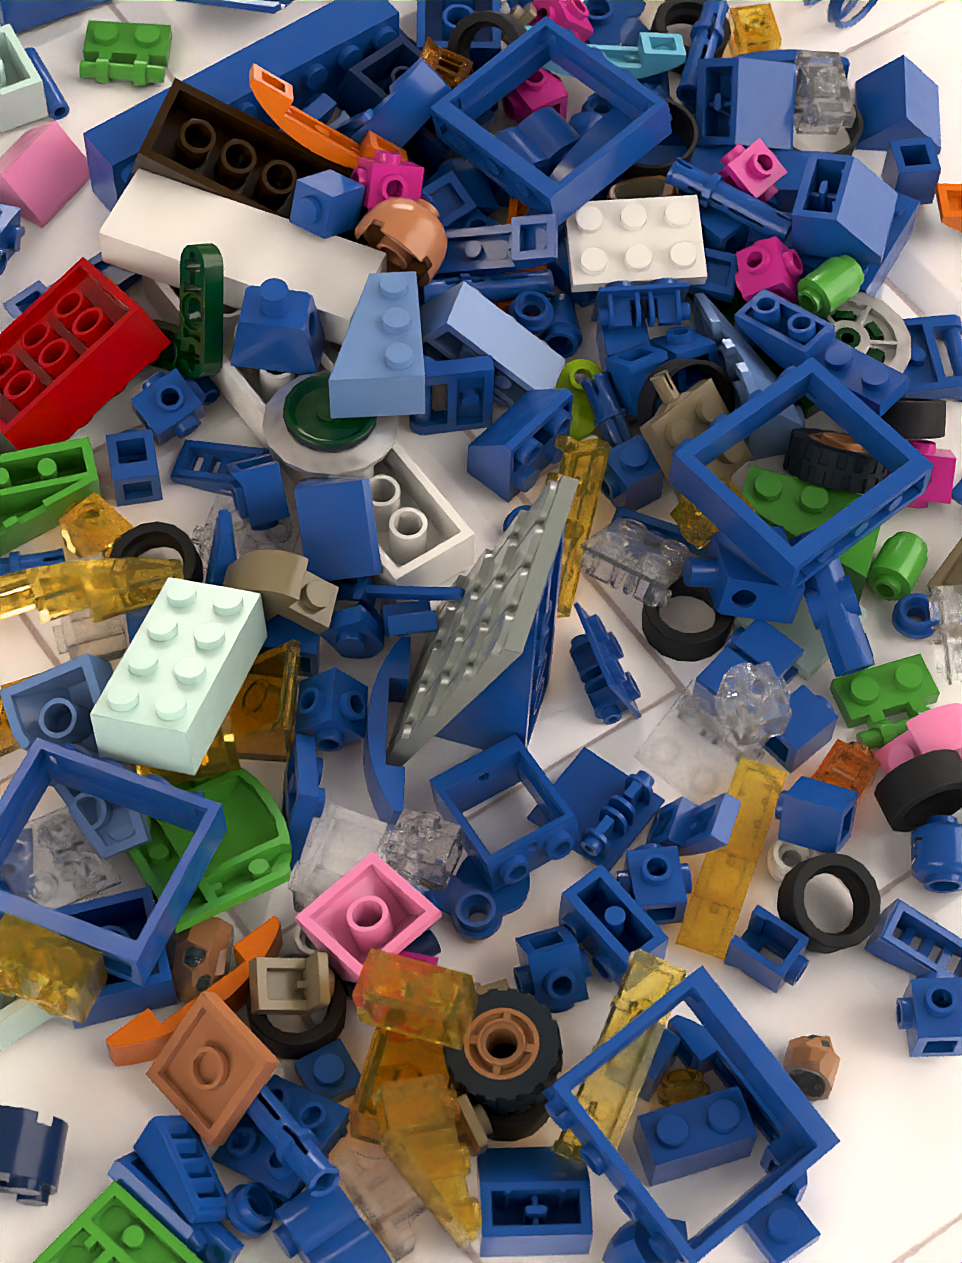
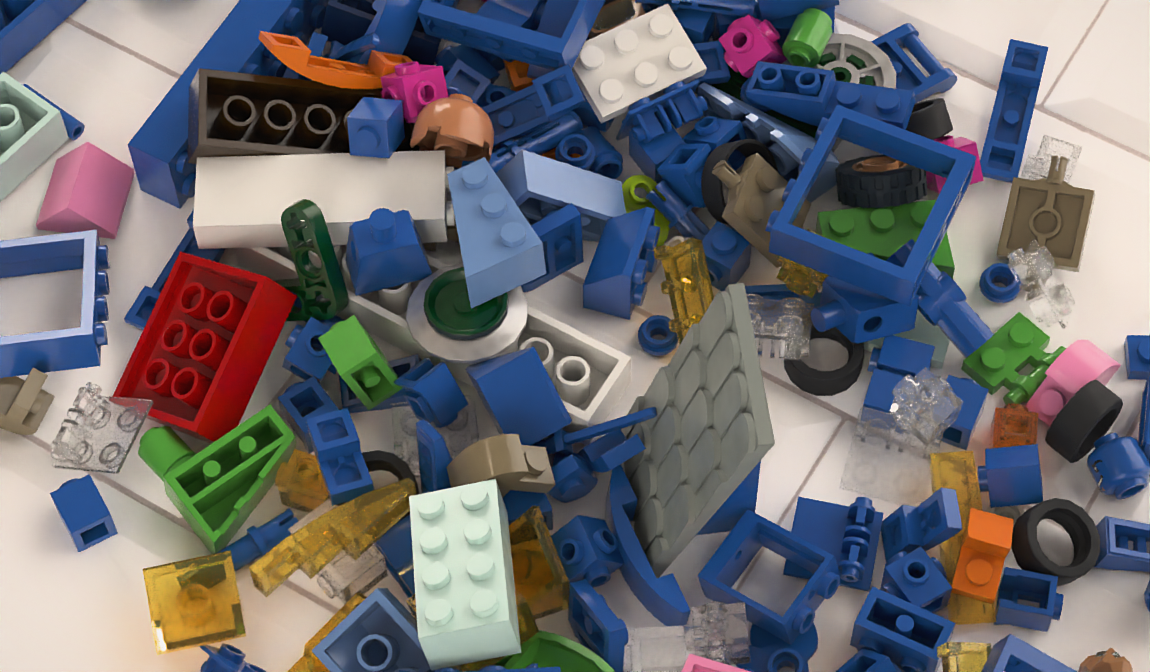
camera: 20 degrees left, 0 degrees up
bright green plate [79,20,172,86] -> none
blue hinge [569,602,642,725] -> none
bright green brick [867,531,928,601] -> none
none -> blue slope [306,408,374,506]
none -> bright green brick [318,315,403,410]
none -> orange slope [951,508,1014,604]

